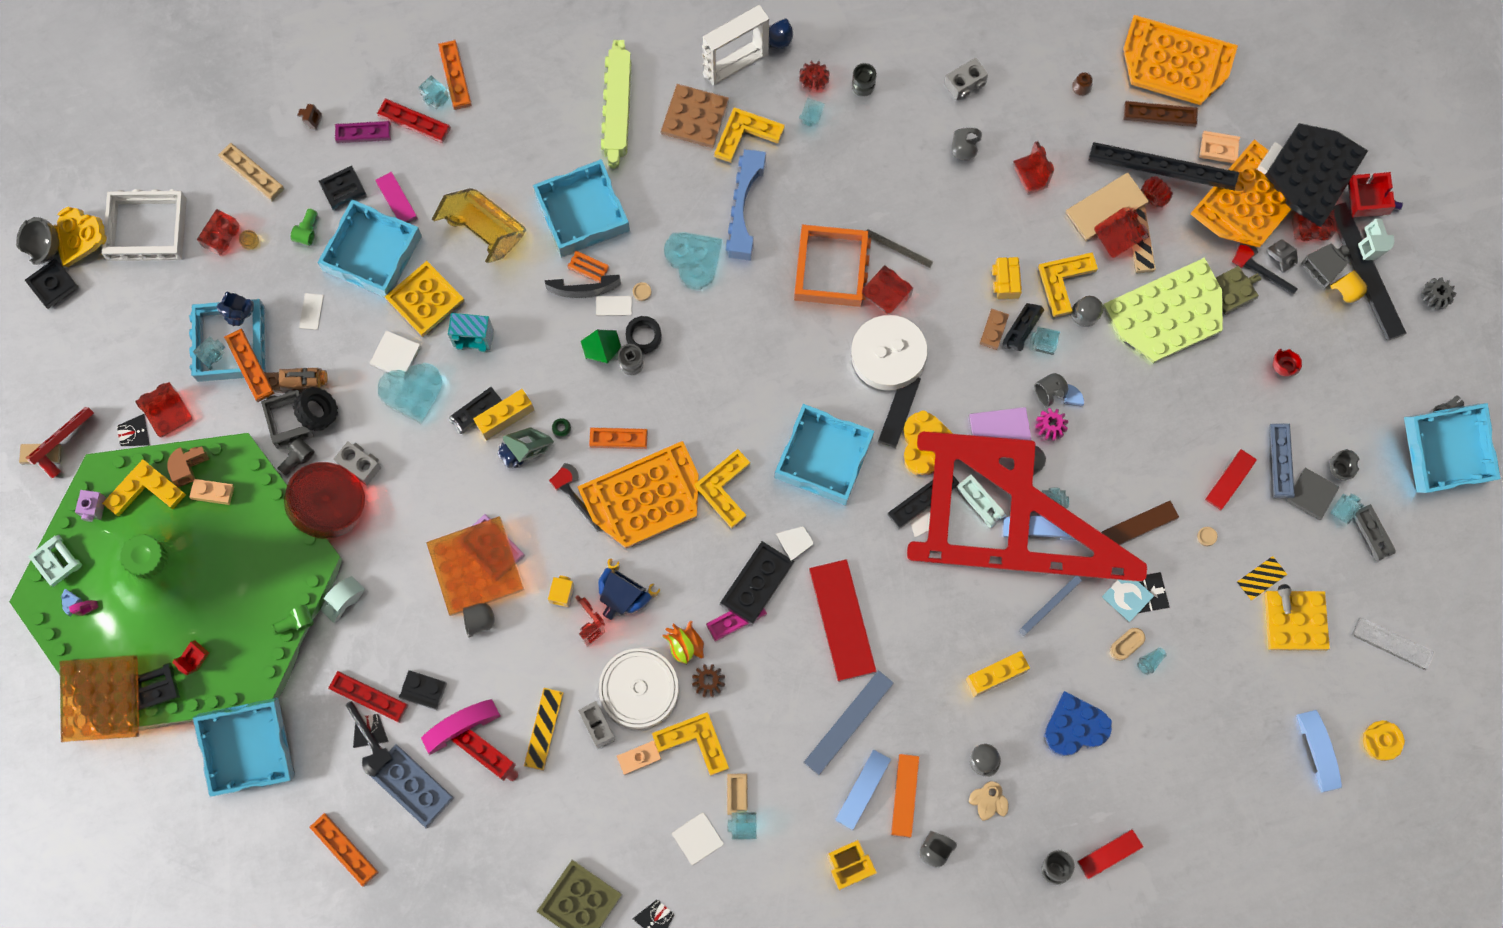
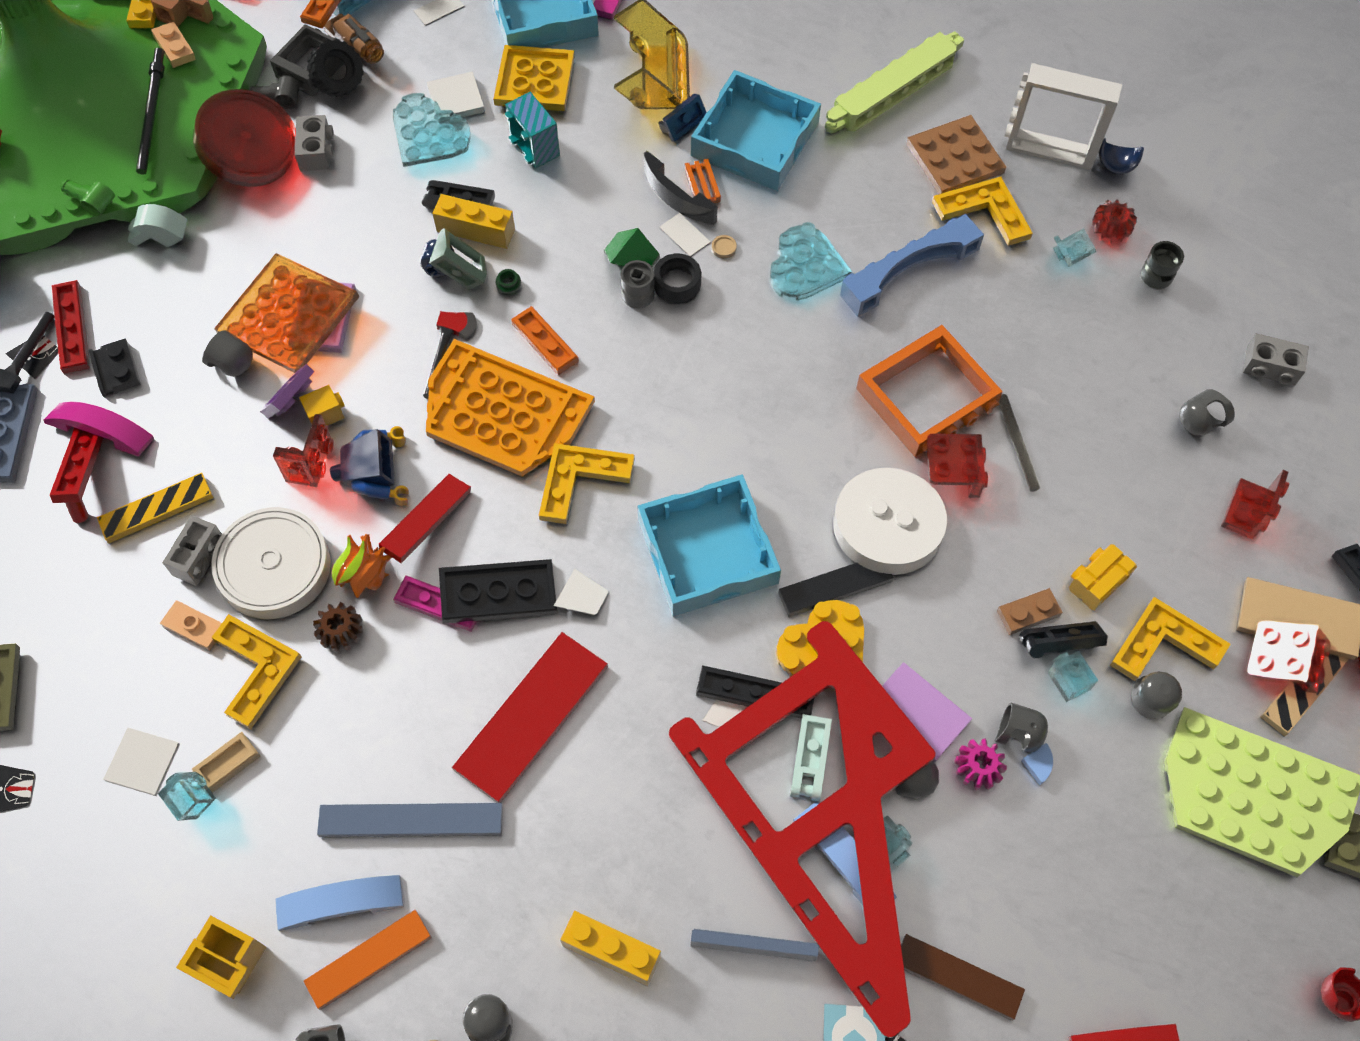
camera: 50 degrees right, 10 degrees down
none -> black bar [136,48,165,175]
none -> medium lavender plate [260,364,315,419]
none -> red tile [379,474,471,563]
none -> dark blue plate [658,94,707,142]

